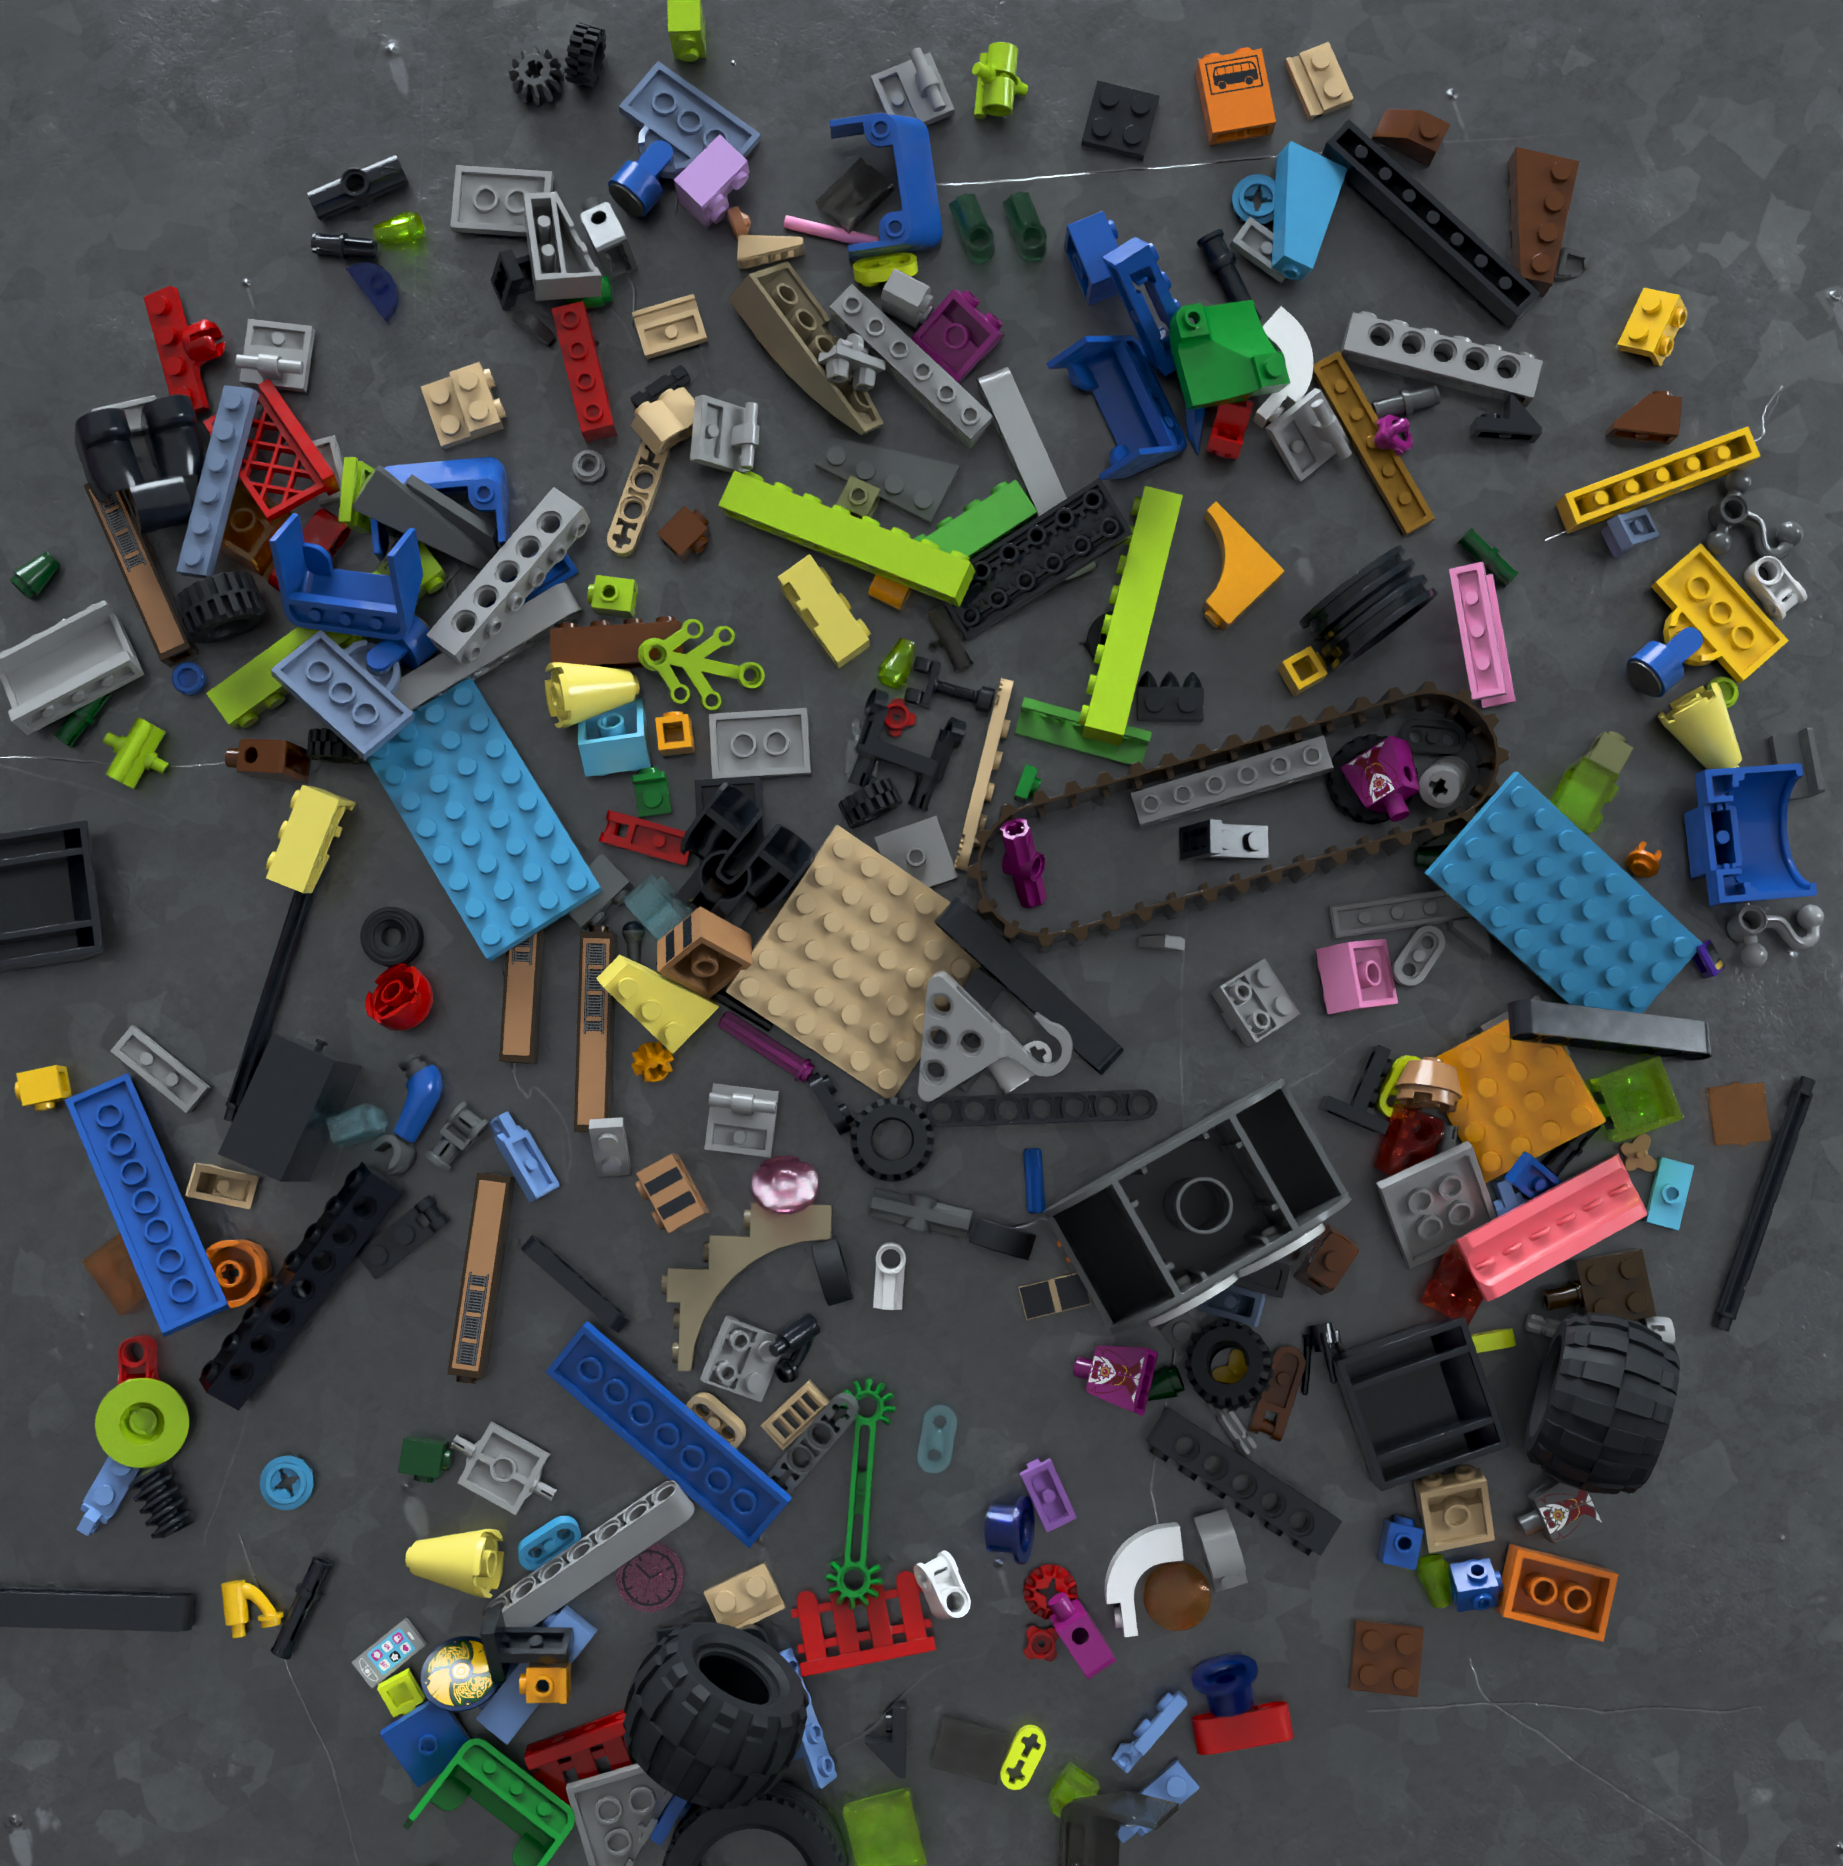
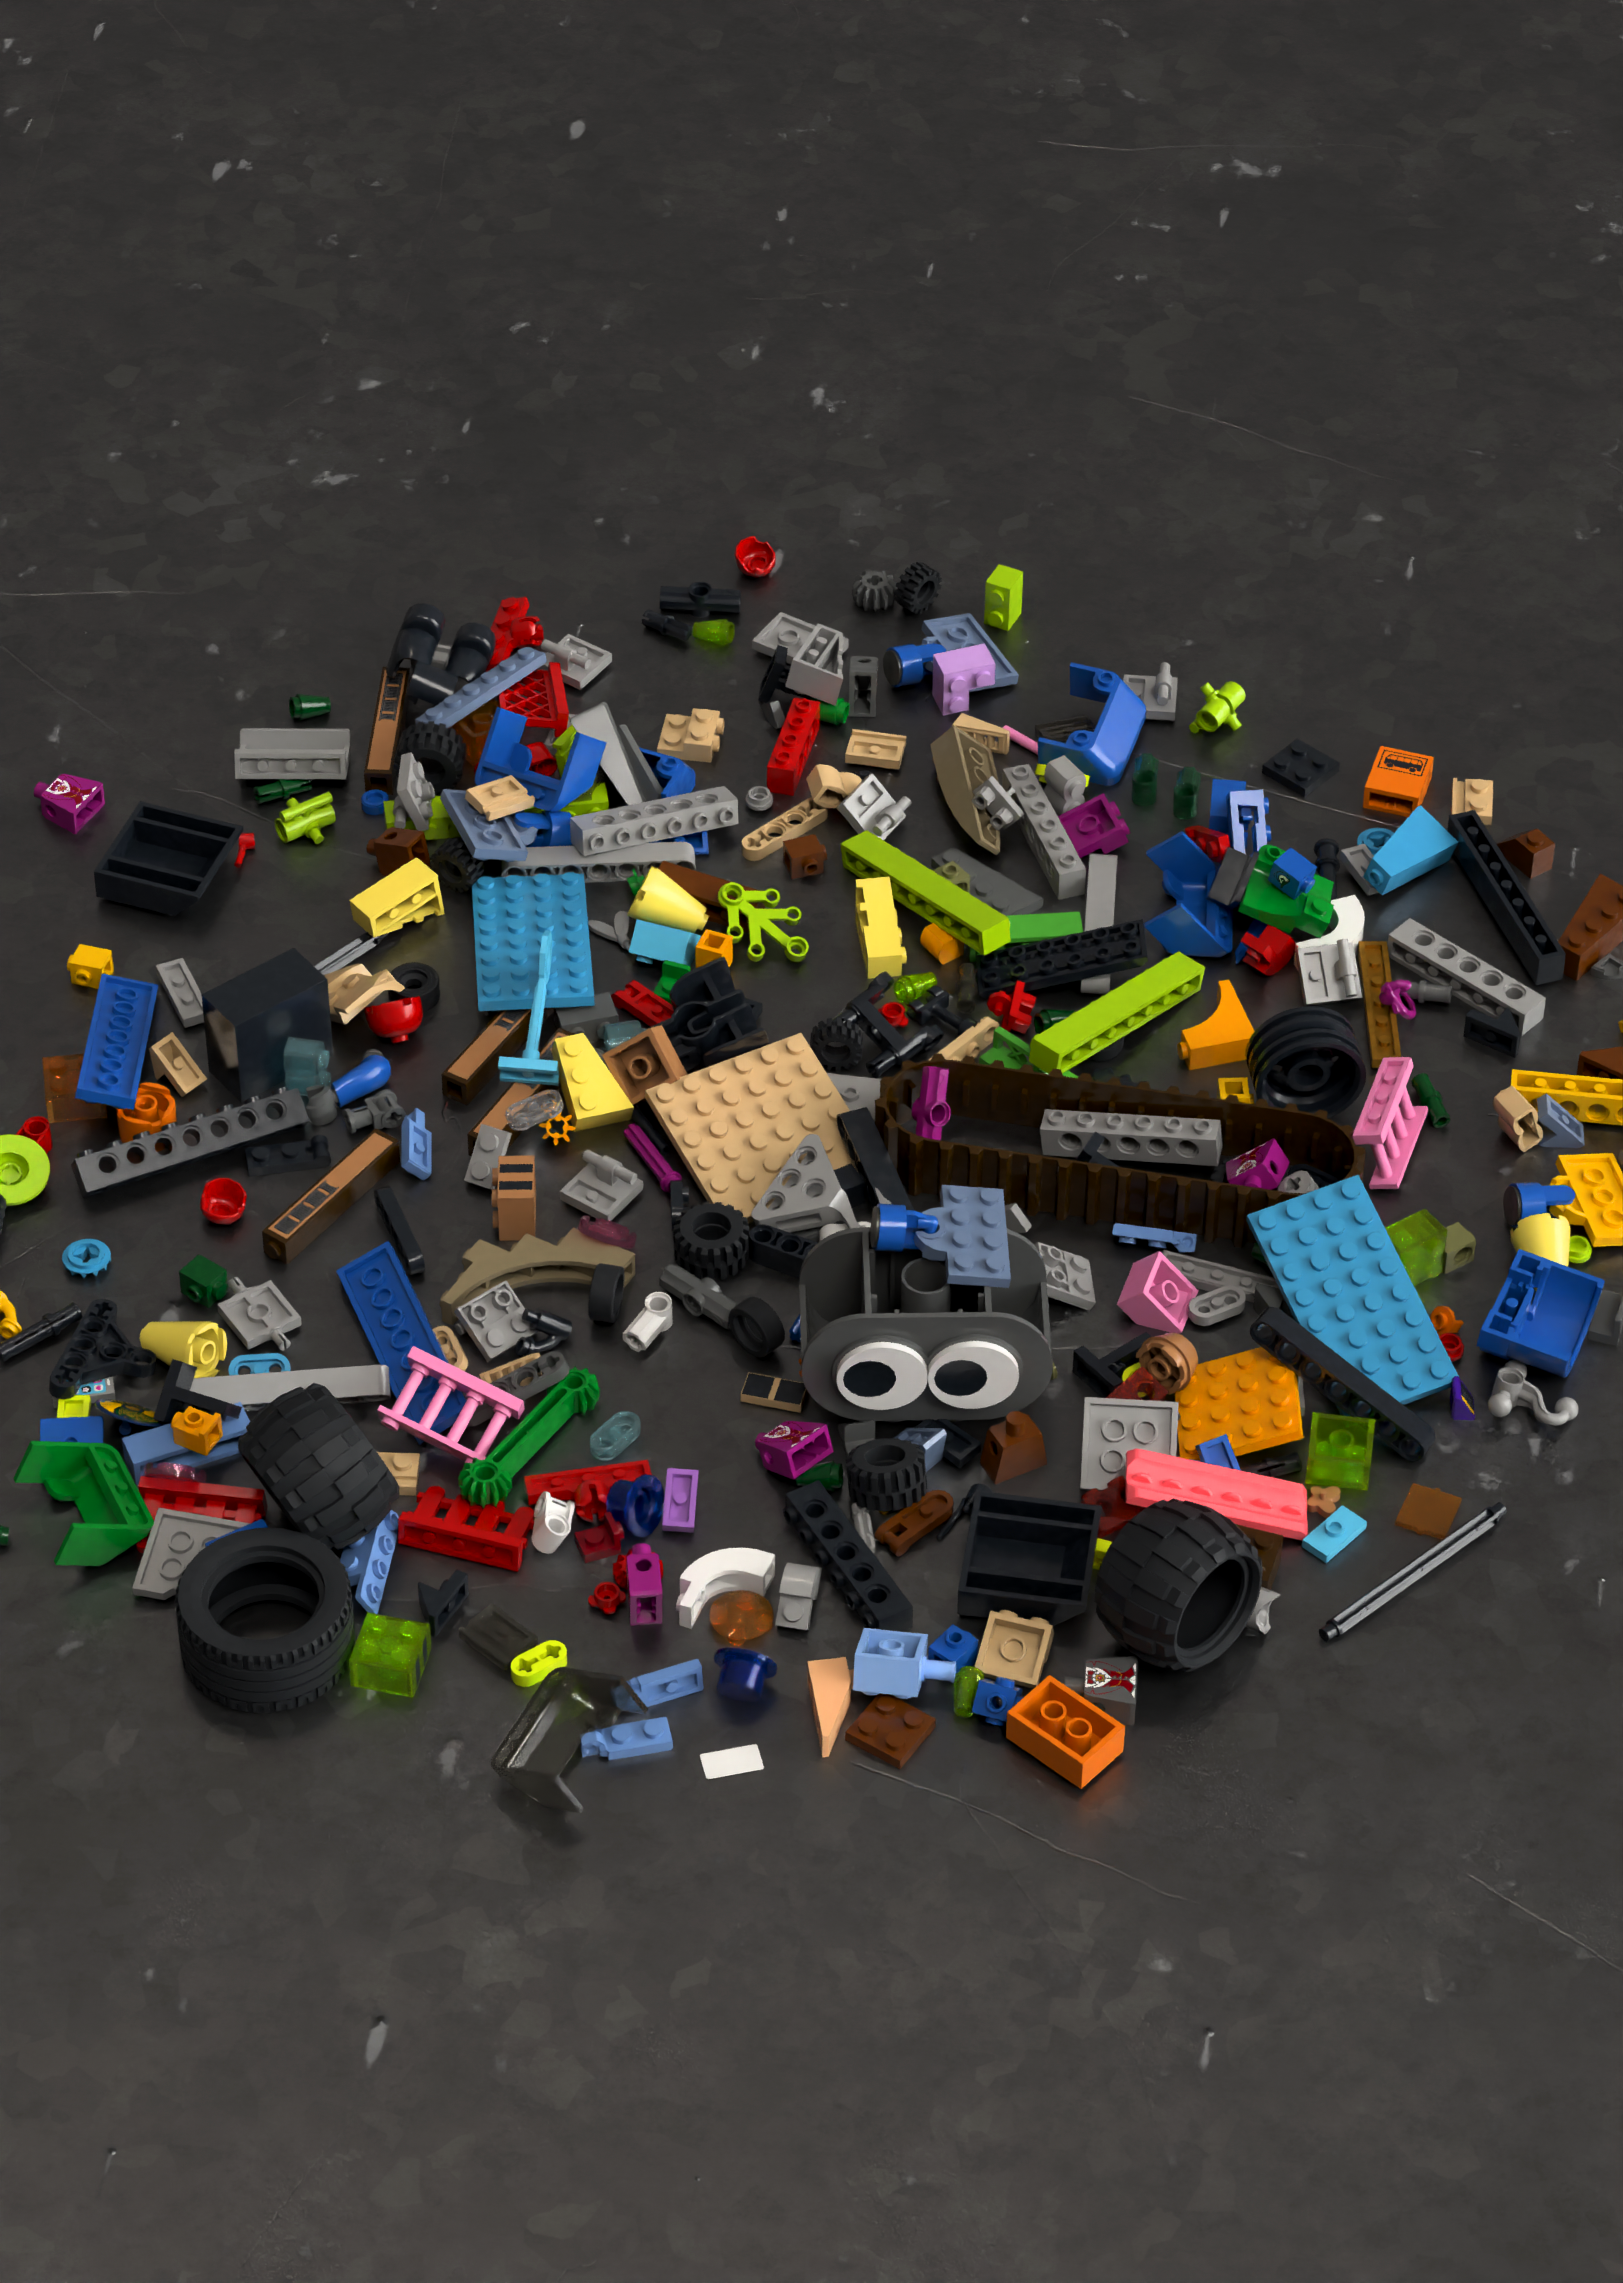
camera: 25 degrees right, 40 degrees down
clear blue plate [346,262,398,322] -> none
lime brick [587,575,638,618] -> none
light grey plate [709,708,811,779] -> none
nougat tile [726,206,751,240] -> none
red beam [1191,1701,1294,1755] -> none
none -> black beam [49,1299,157,1399]
none -> clear pink tile [143,1462,207,1483]
none -> red hair [200,1178,247,1225]
none -> red hand [234,833,255,868]
none -> tan piece [324,963,405,1025]
none -> bright pink fence [377,1346,525,1463]
none -> light grey plate [393,752,435,831]
none -> tan plate [465,775,535,821]
none -> medium azure piece [498,930,560,1086]
none -> clear plate [505,1090,564,1131]
none -> red plate [524,1459,653,1522]
none -> dark red bracket [574,1511,624,1564]
none -> light grey piece [588,911,631,950]
none -> green plate [627,869,645,897]
none -> white sticker [700,1744,764,1779]
none -> red hair [735,536,776,578]
none -> light nougat slope [807,1657,854,1757]
none -> light blue brick [853,1628,956,1699]
none -> sand blue plate [870,1185,1011,1288]
none -> red hips [987,980,1036,1034]
none -> dark green cone [1034,1009,1076,1034]
none -> medium blue hinge [1112,1223,1197,1253]
none -> red plate [1185,825,1231,863]
none -> black panel [1205,846,1260,911]
none -> blue brick [1268,847,1317,899]
none -> red plate [1439,1333,1464,1361]
none -> tan brick [1493,1086,1543,1152]

